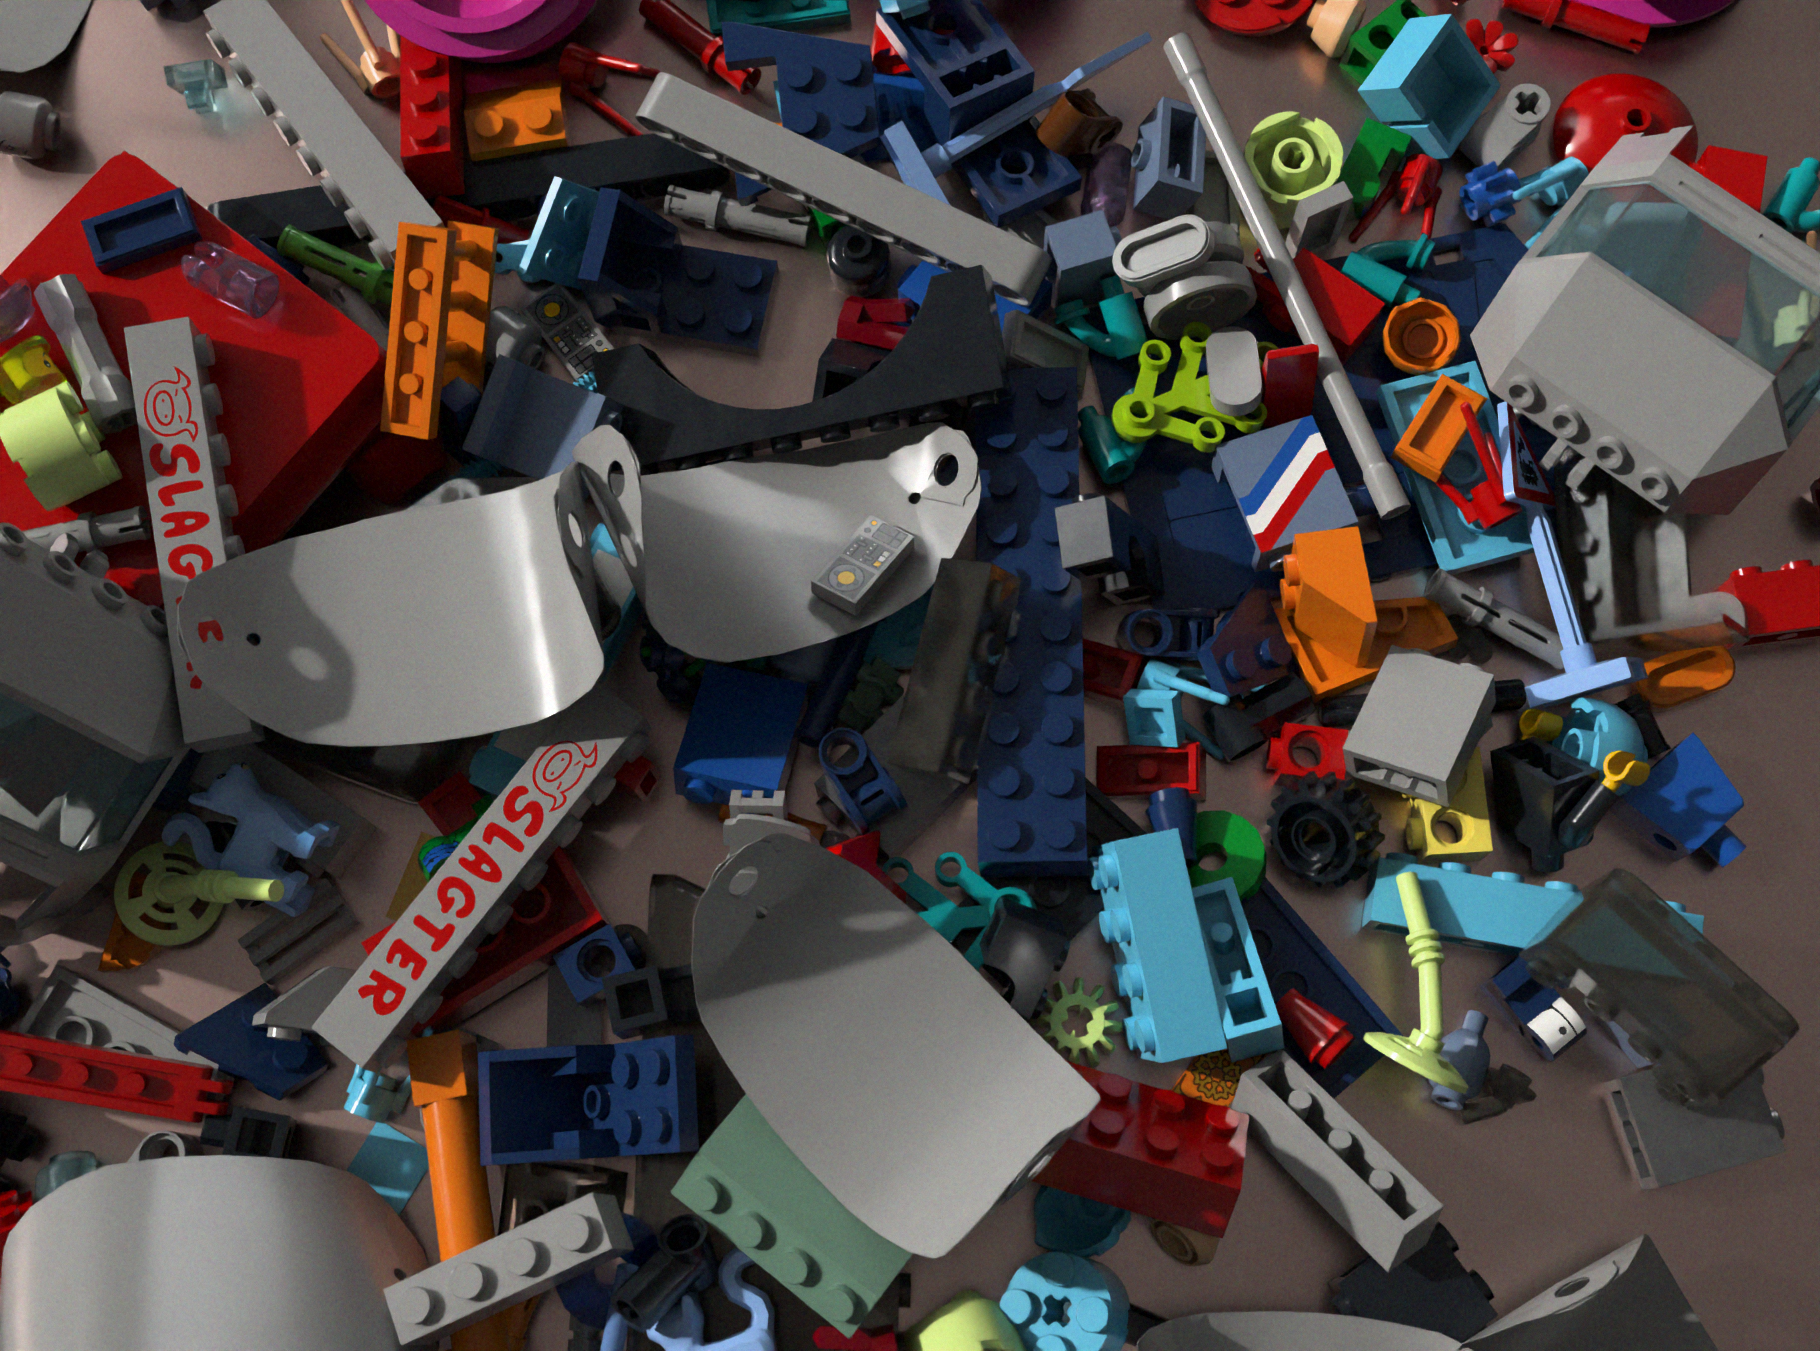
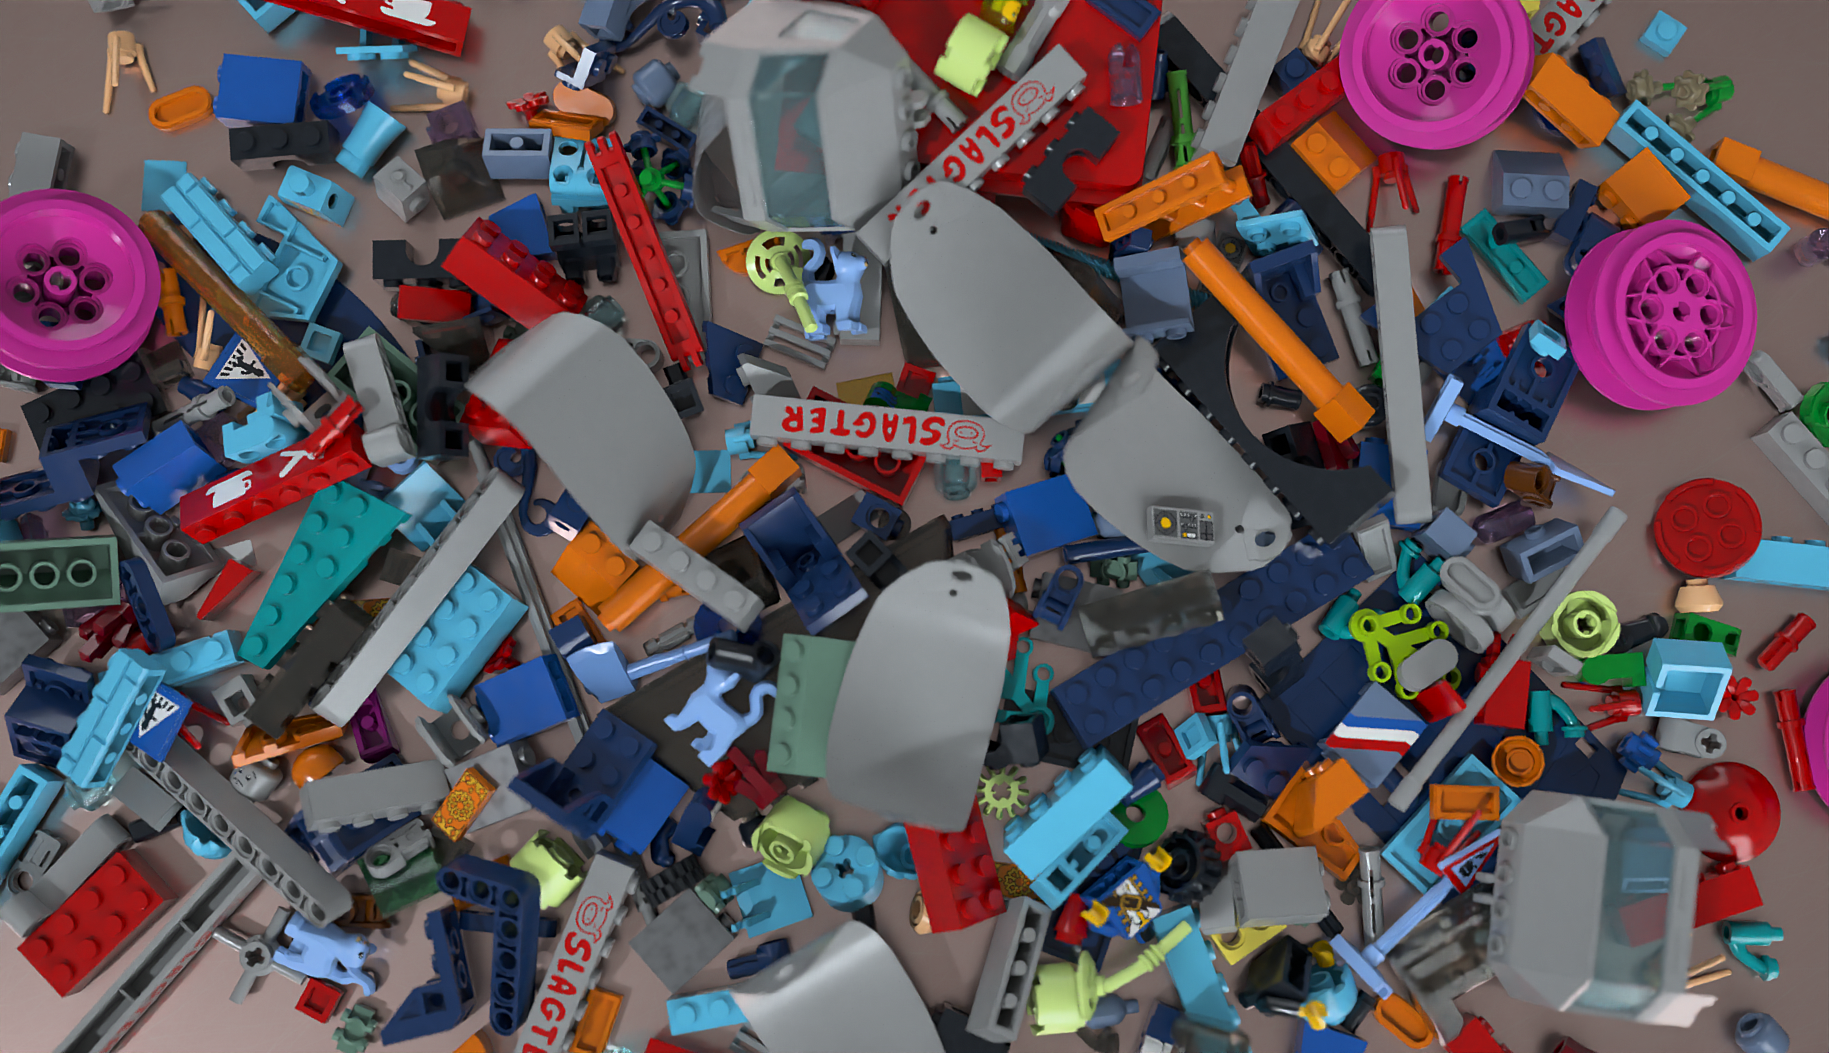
camera: 55 degrees right, 10 degrees up
none -> clear light blue head [933,459,978,500]
none -> dark blue piece [948,504,1004,543]
none -> black arch [1021,106,1120,219]
none -> yellowish green brick [1026,962,1085,1036]
none -> torso [1080,846,1172,944]
none -> orange brick [1182,237,1376,443]
none -> light grey tile [1200,864,1238,936]
none -> black pin [1258,381,1302,411]
none -> dark blue brick [1268,47,1317,98]
none -> black piece [1609,612,1669,654]

